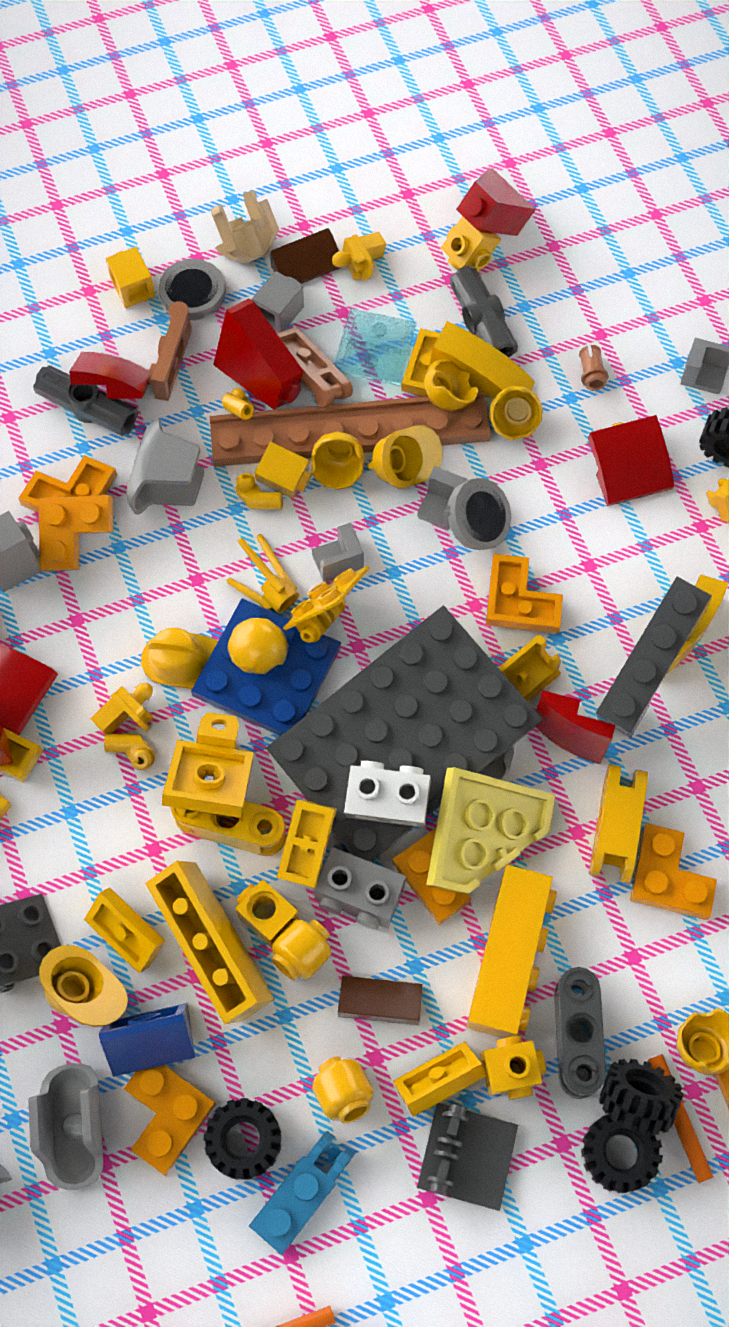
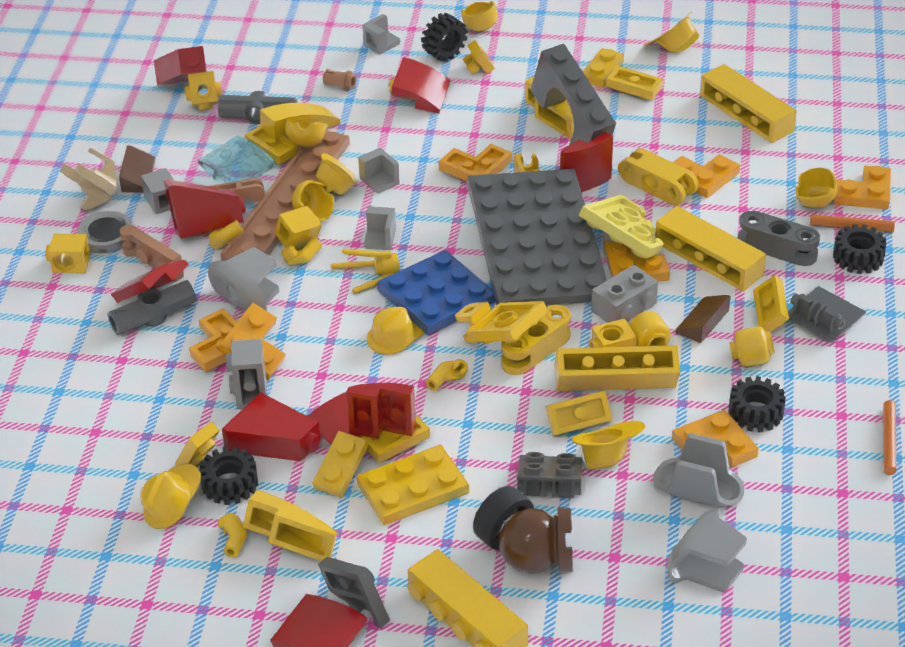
camera: 60 degrees left, 25 degrees down
yellow piece [90,683,154,734] -> none
blue slope [98,1003,195,1077] -> none
yellow hair [227,618,289,674] -> none
dark azure hinge [249,1130,355,1255] -> none
yellow hinge [276,800,337,888] -> none
yellow hinge [283,566,370,643] -> none
yellow piece [332,232,387,281] -> none
white brick [344,761,431,828] -> none
tile [448,478,512,550] -> none
yellow brick [480,1036,546,1100] -> none
yellow hair [489,386,543,441] -> none
black tyre [599,1059,683,1135] -> none

